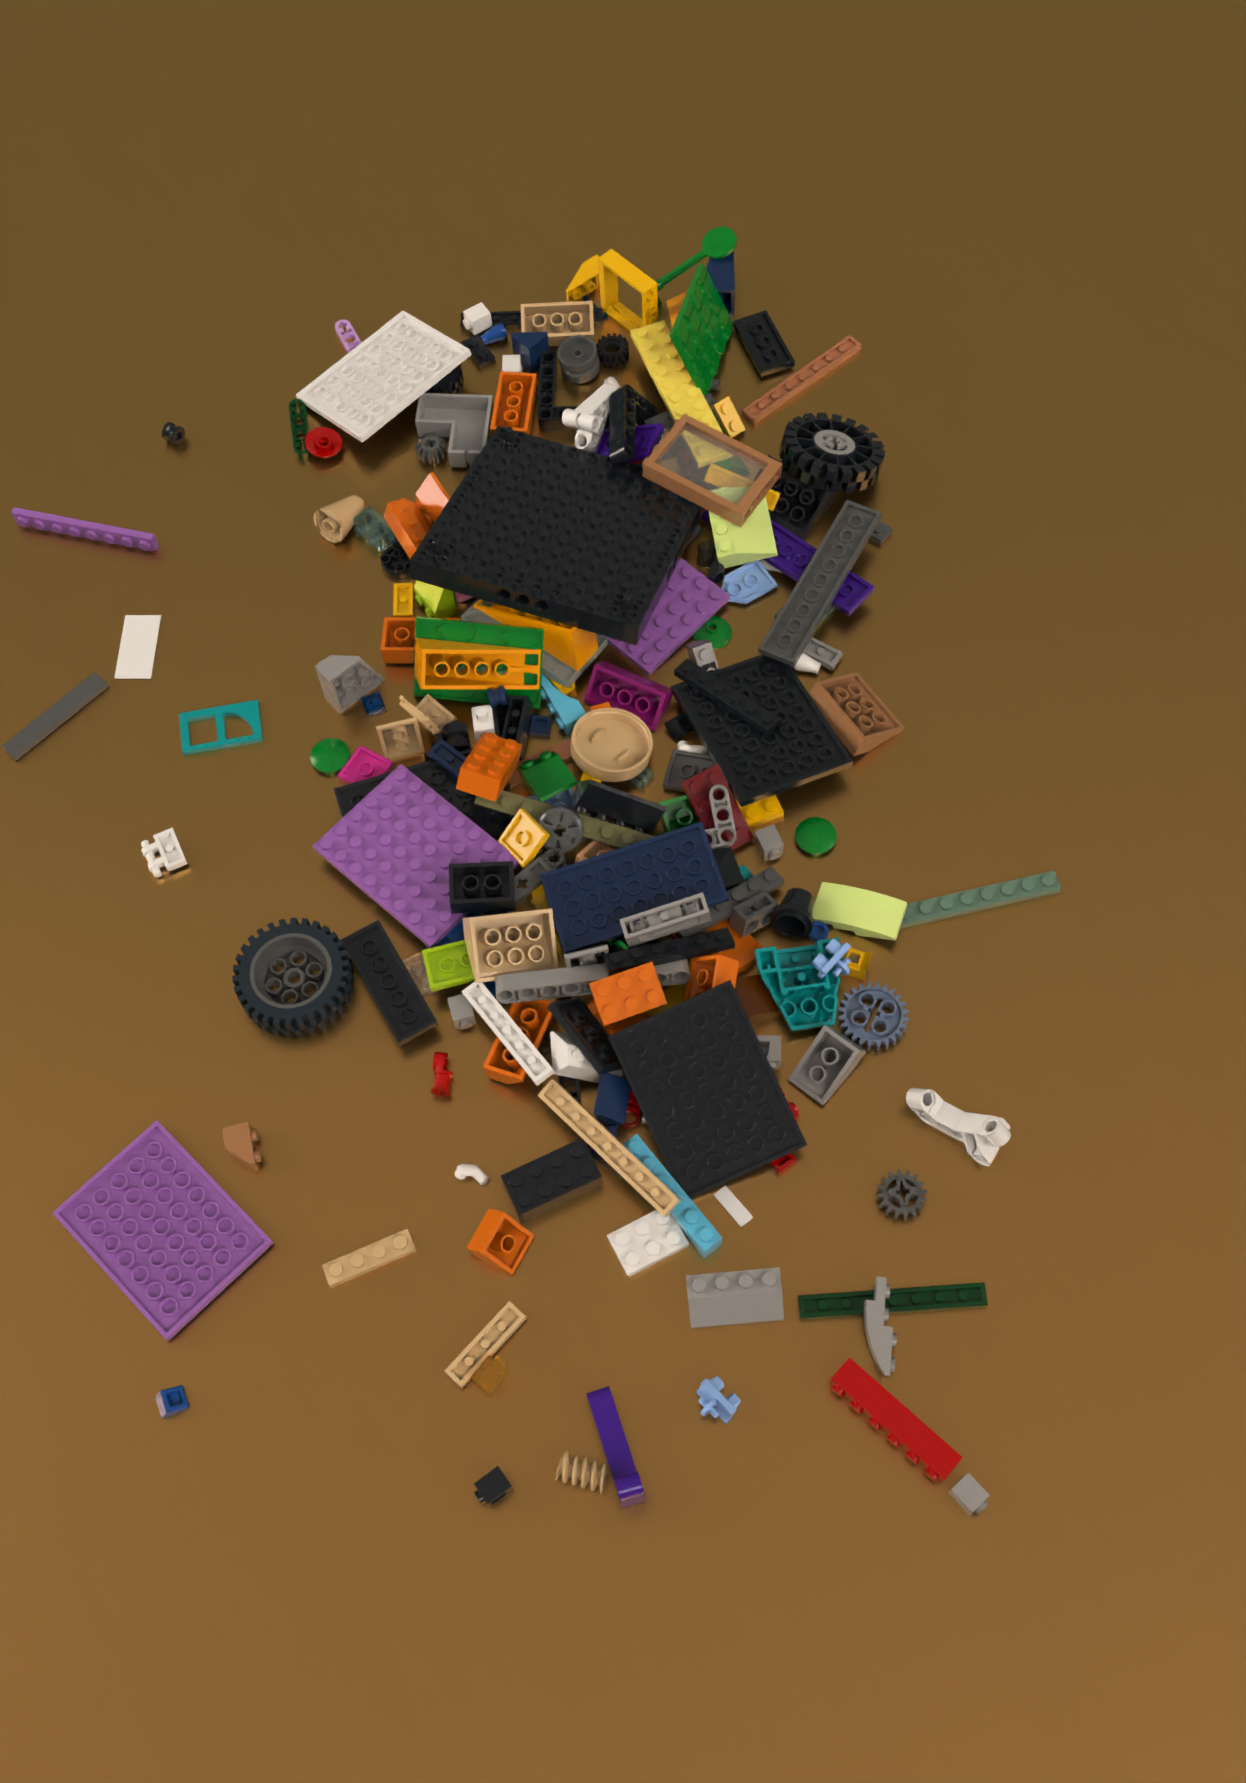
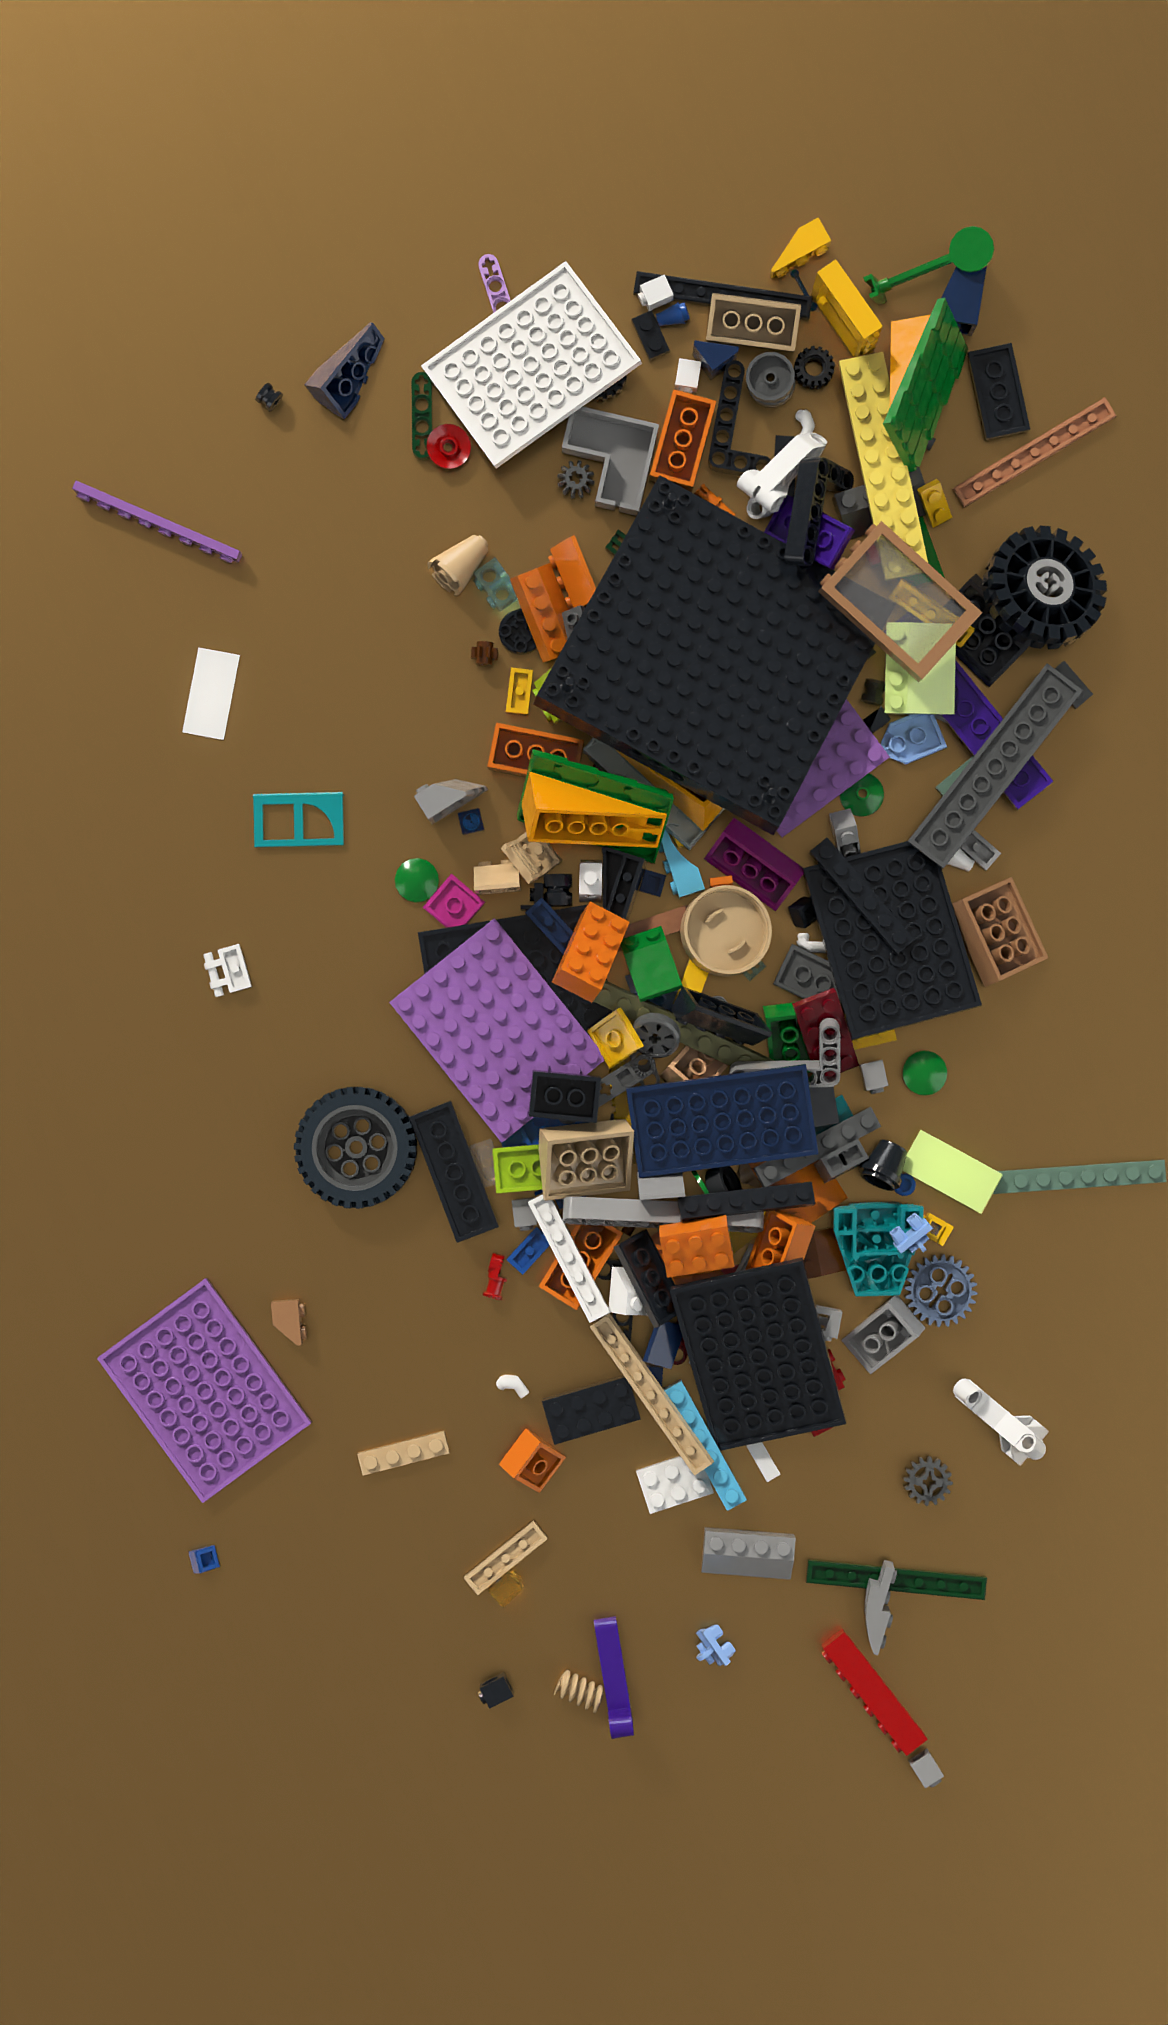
camera: 10 degrees right, 25 degrees up
dark grey tile [2,672,109,761] -> none
dark blue wheel [487,685,508,708] -> none
light grey brick [619,892,712,947] -> none
none -> dark blue wedge [305,322,385,419]
none -> reddish brown gear [471,641,498,666]
none -> blue plate [506,1227,550,1275]

